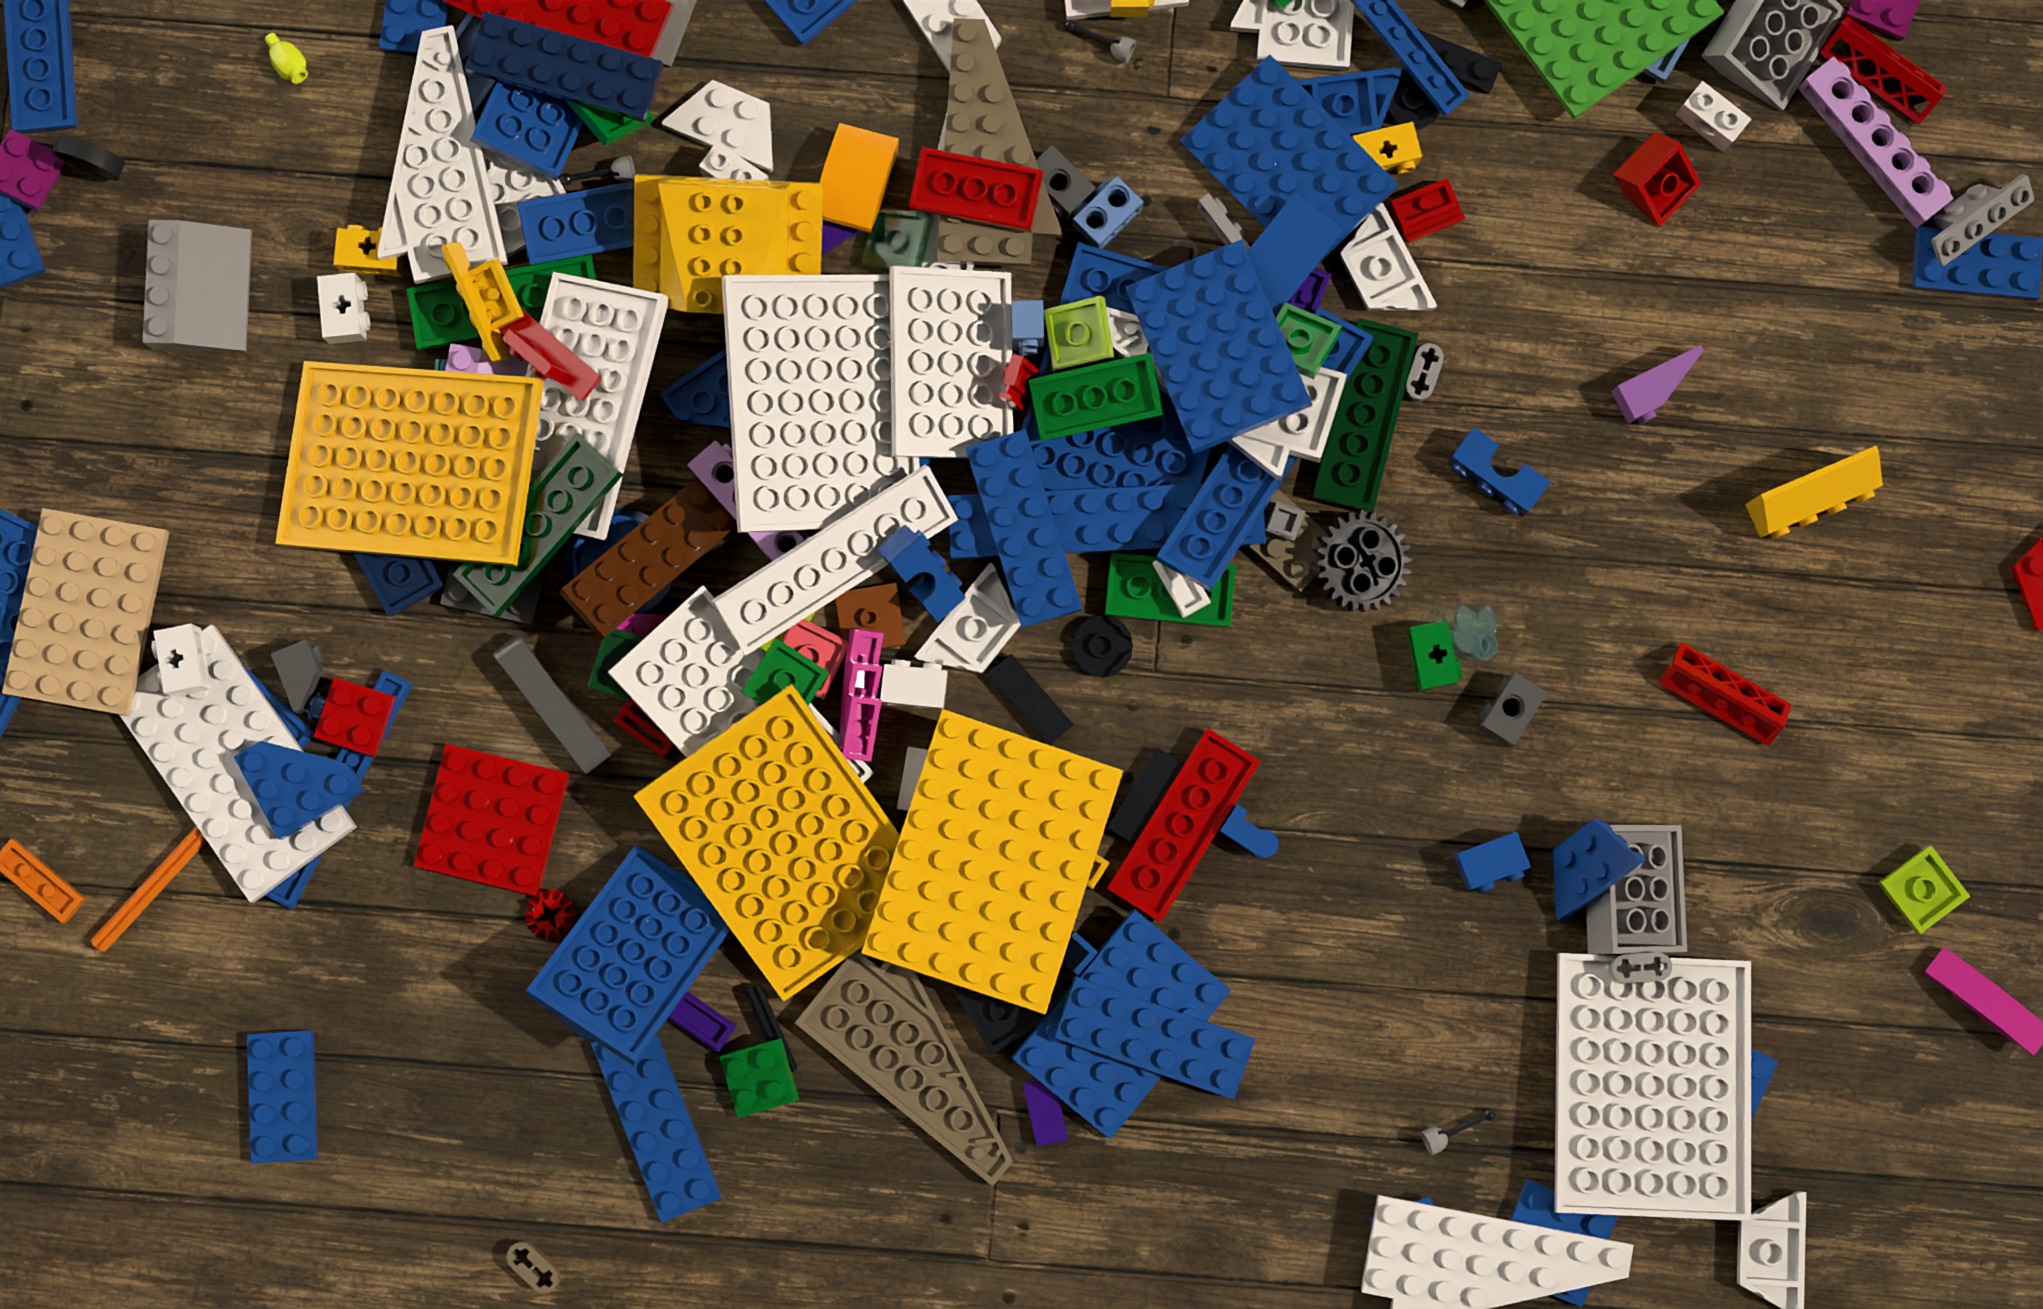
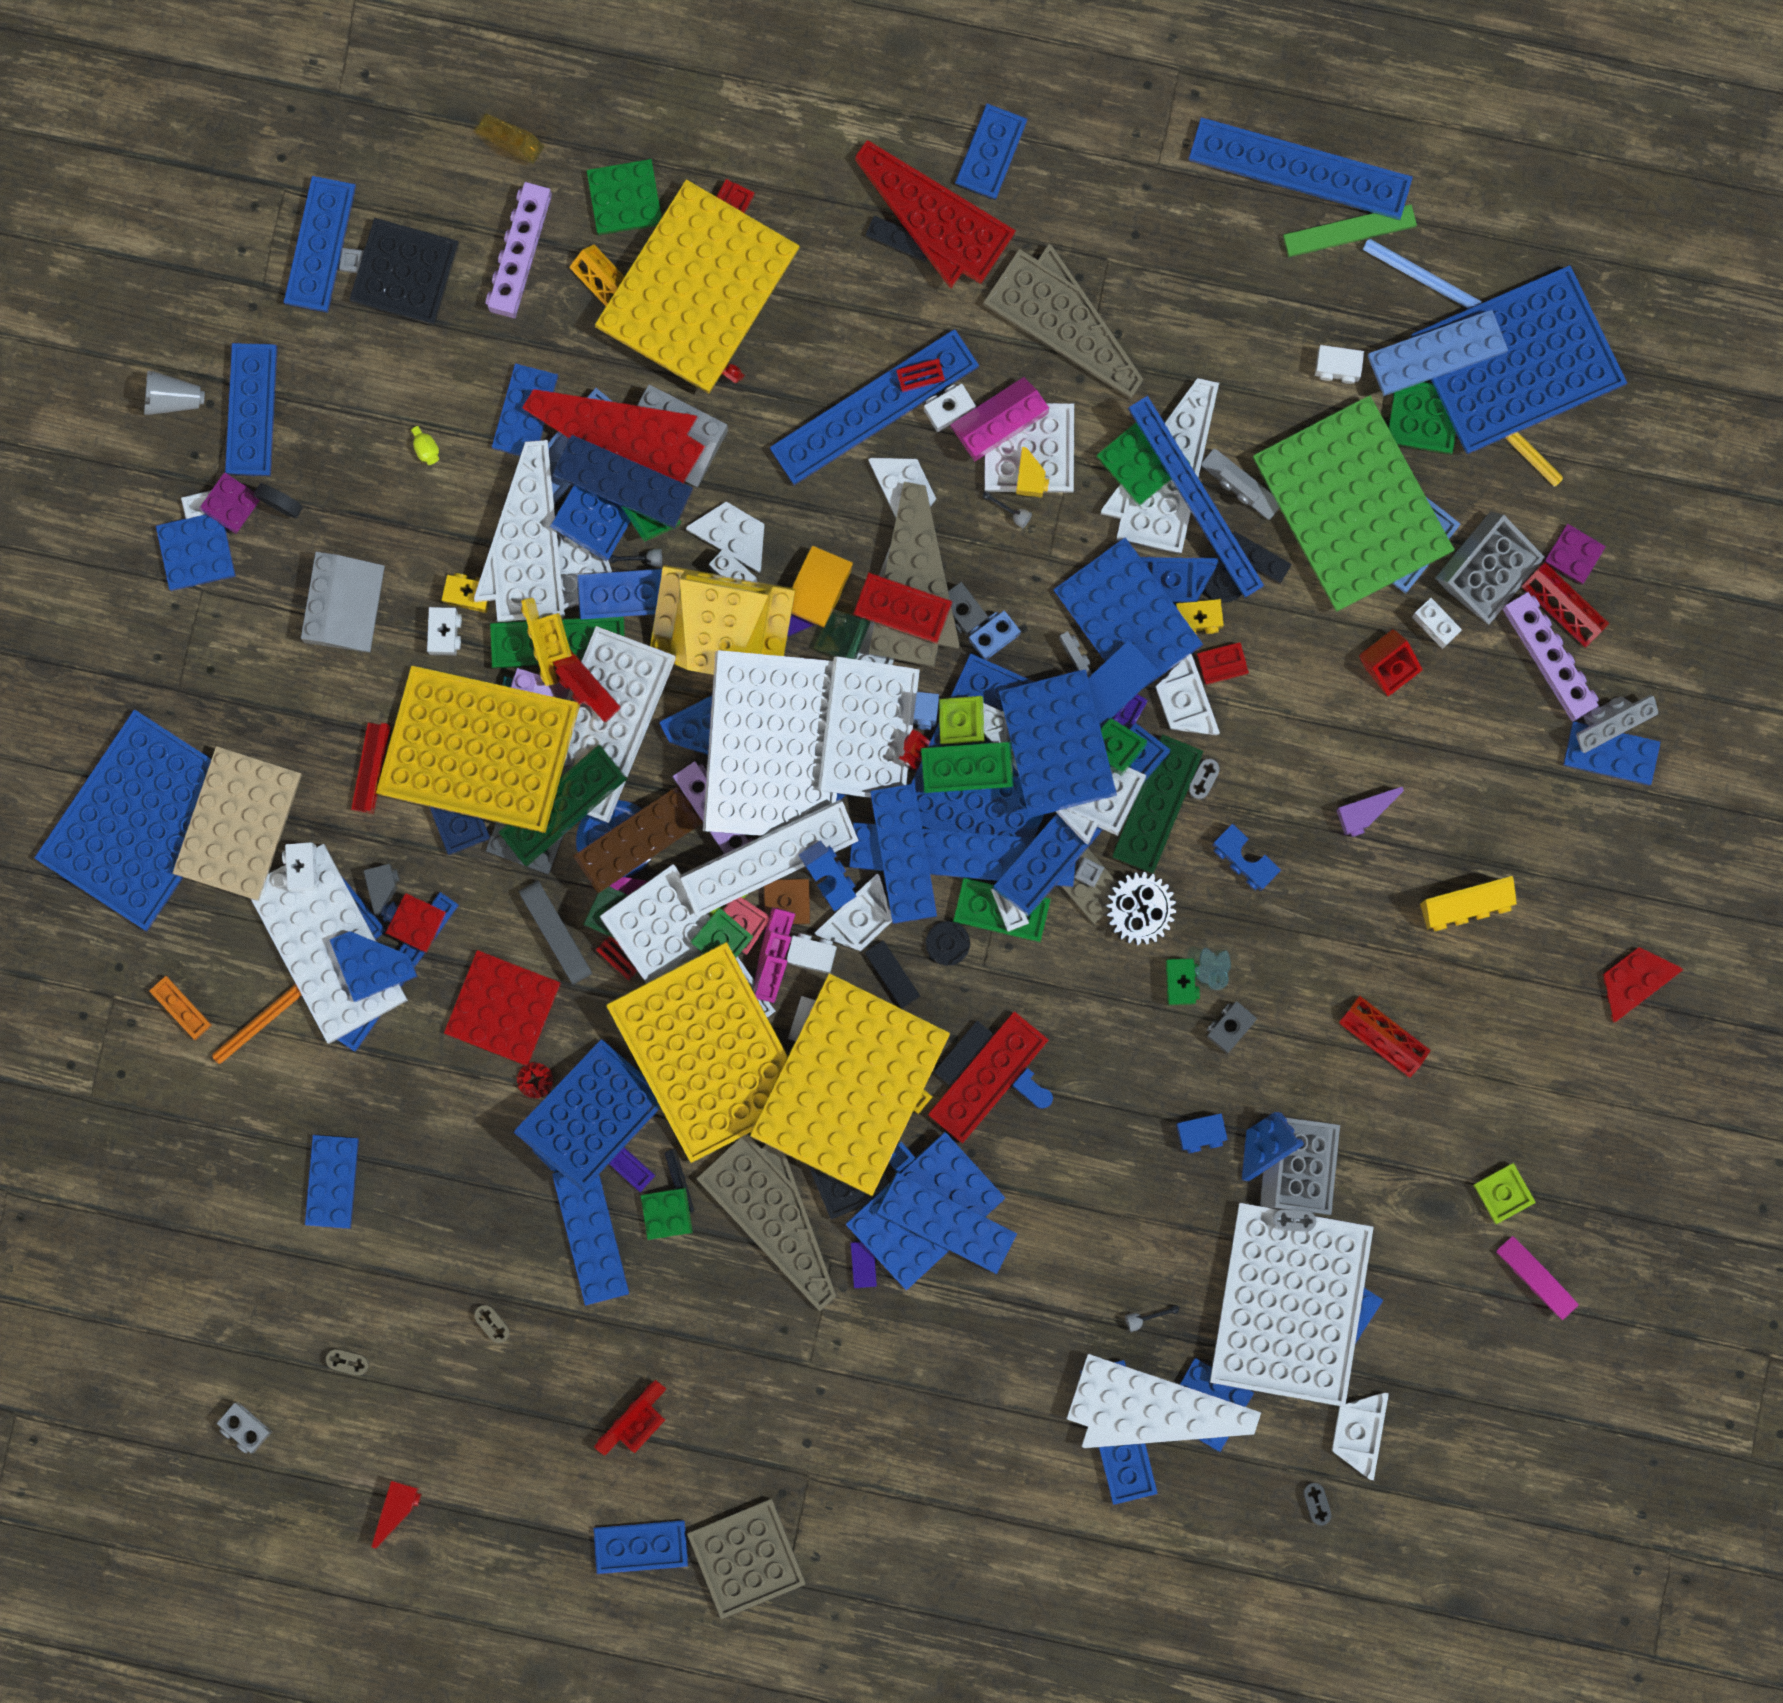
camera: 10 degrees right, 0 degrees up
none -> red fence [351,723,391,814]

